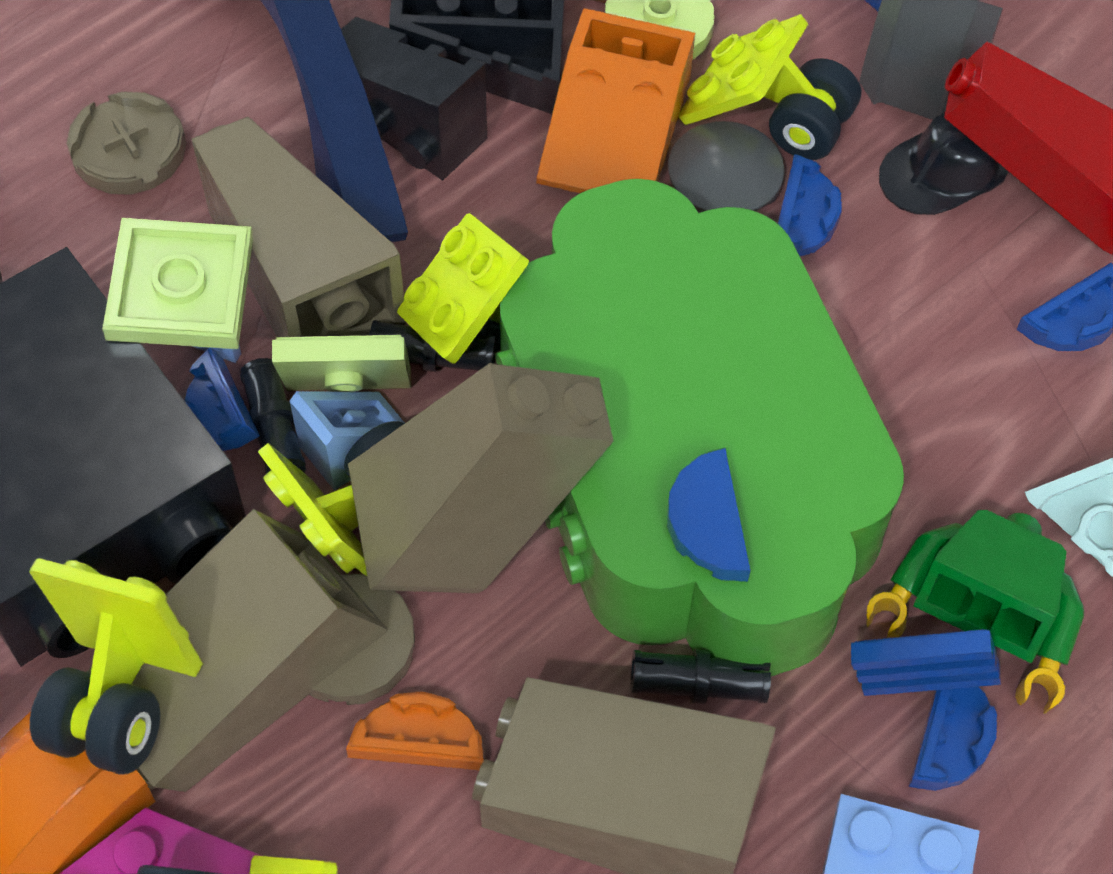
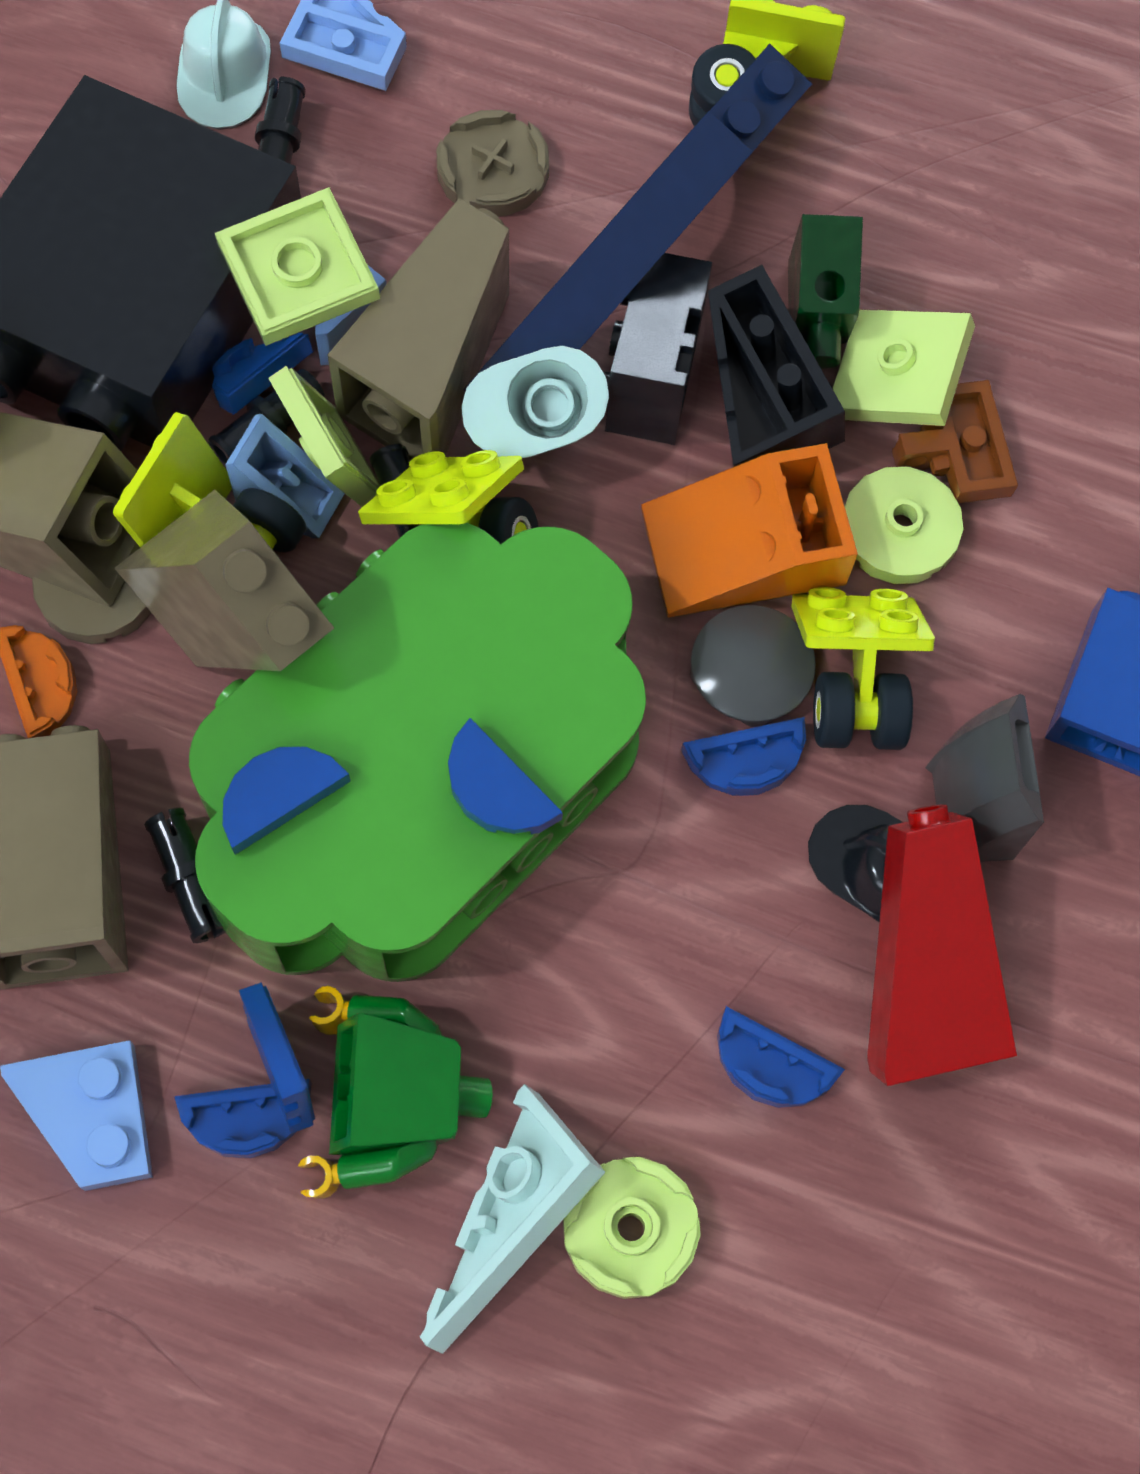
camera: 60 degrees right, 10 degrees up
none -> blue tile [448,718,563,834]
none -> light aqua piece [461,346,609,458]

